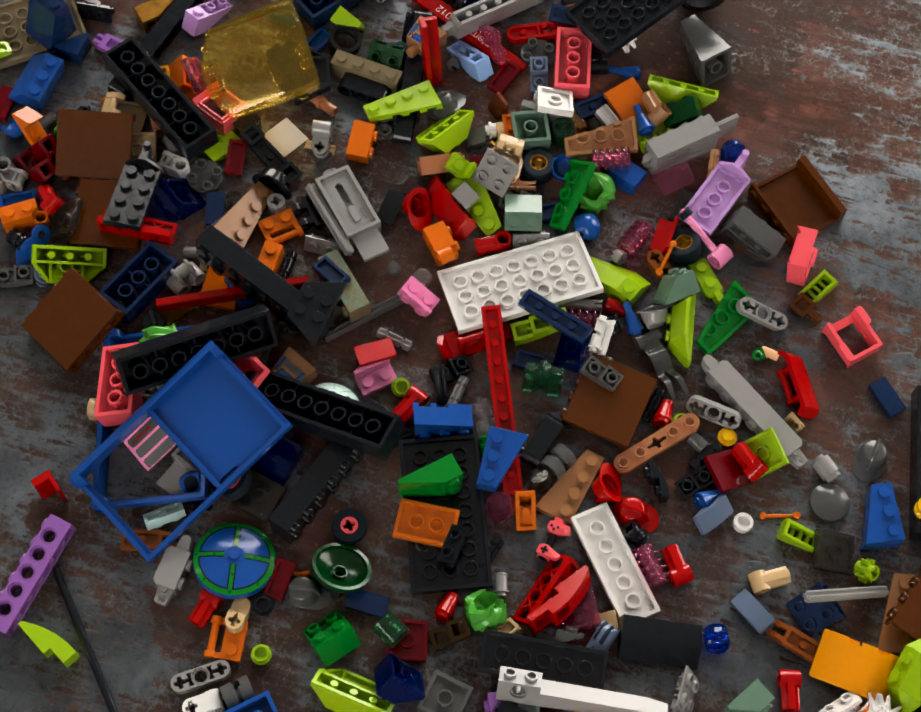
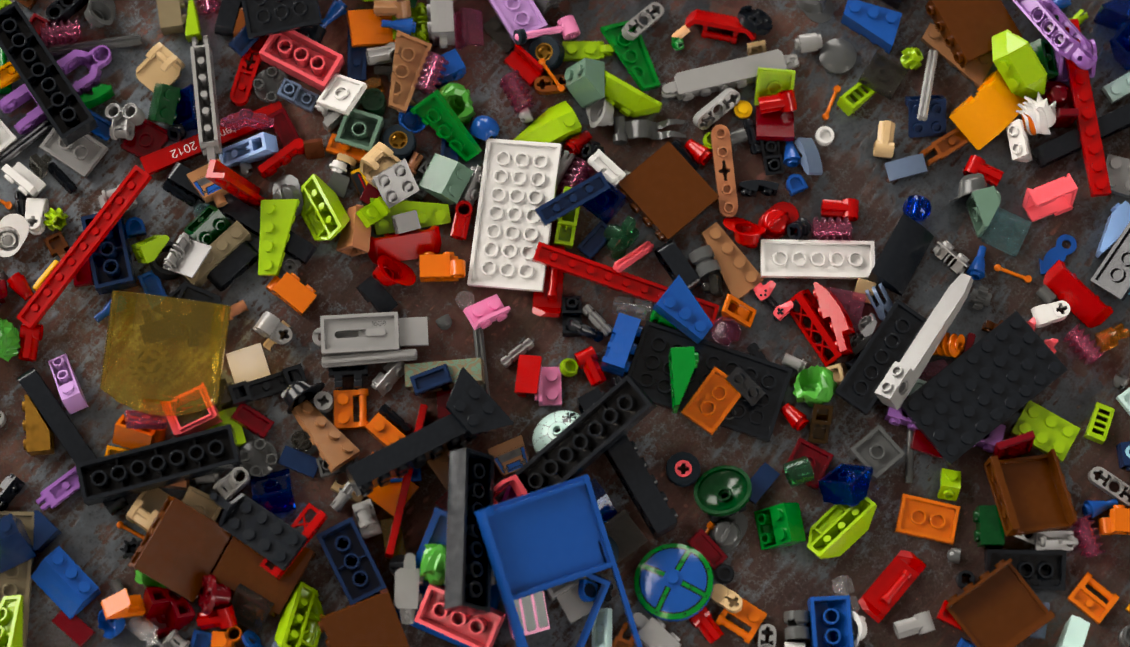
camera: 65 degrees left, 10 degrees up
lime plate [251,644,272,665] -> none
dark grey slope [579,354,624,392] -> none
blue cone [622,301,644,337] -> none
none -> blue tile [125,217,147,239]
none -> clear hinge [125,615,158,645]
none -> light grey hinge [162,232,212,278]
none -> dark red plate [198,574,232,615]
none -> red plate [257,138,305,179]
none -> light grey hinge [394,552,423,625]
none -> coral axle [613,241,654,273]
none -> black tile [737,5,773,35]
none -> blue tile [786,174,808,196]
none -> dark grey piece [949,173,988,202]

